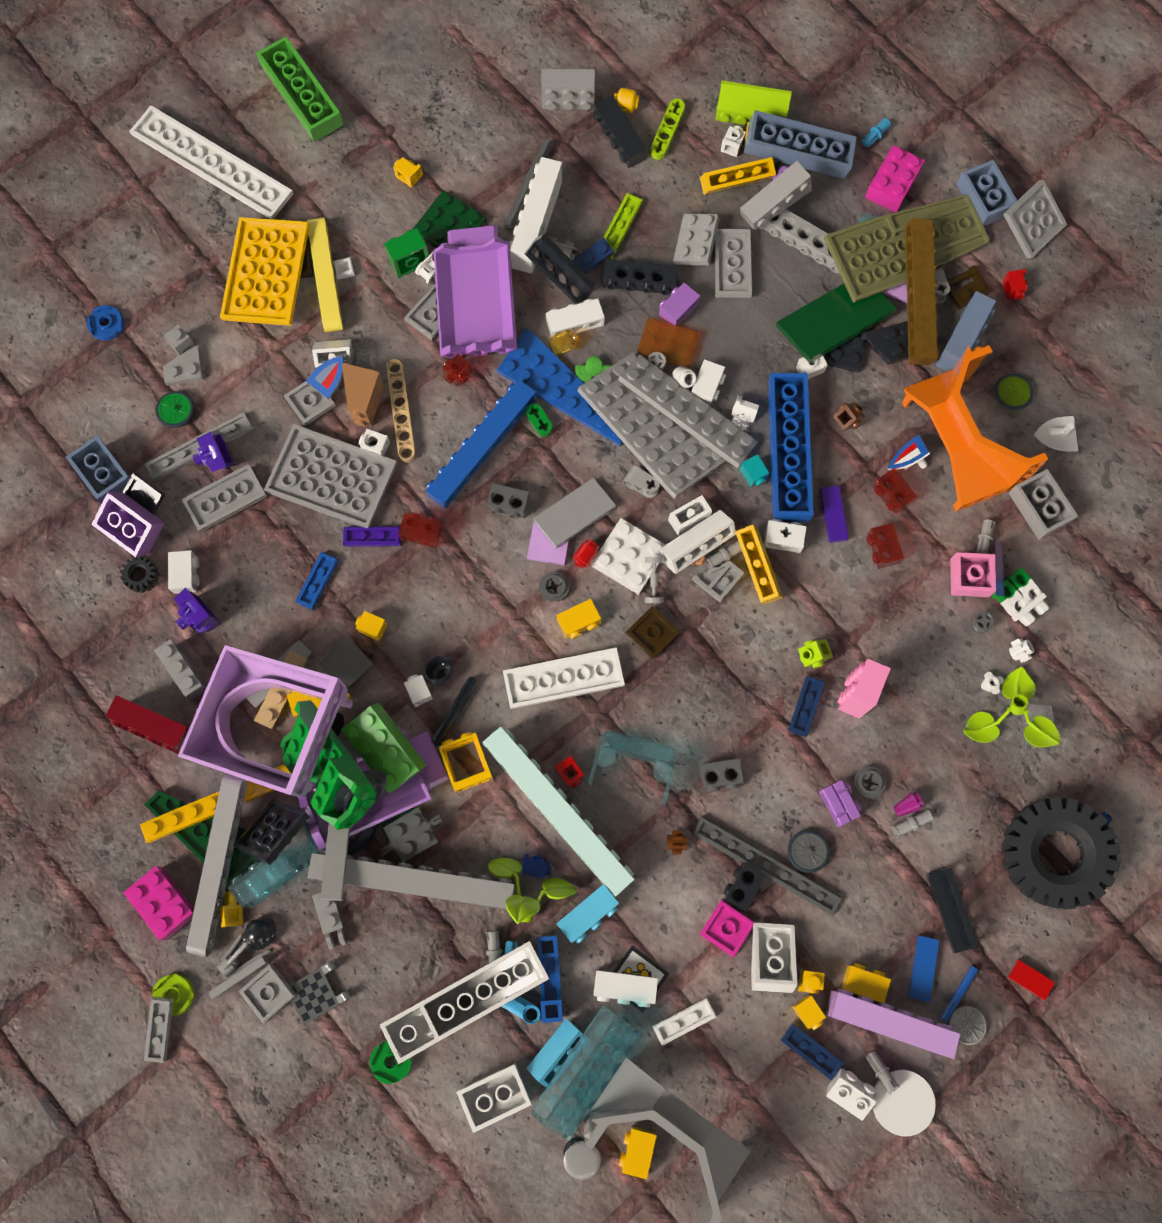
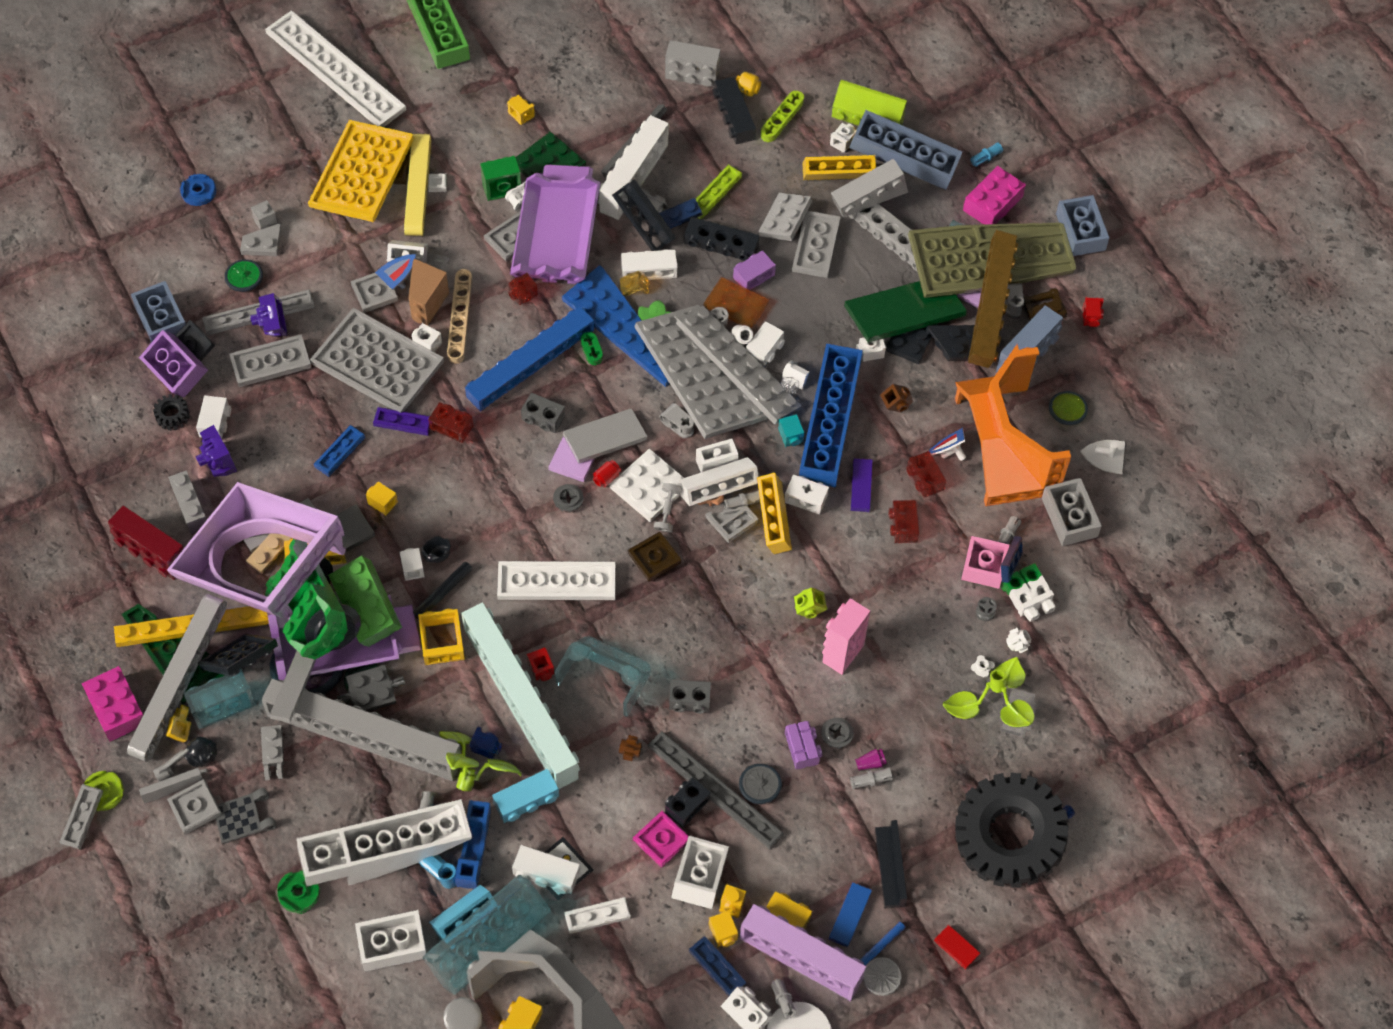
camera: 10 degrees right, 15 degrees down
yellow brick [556,599,601,639] -> none
dark blue plate [787,676,825,737] -> none
light grey plate [1003,180,1067,258] -> none

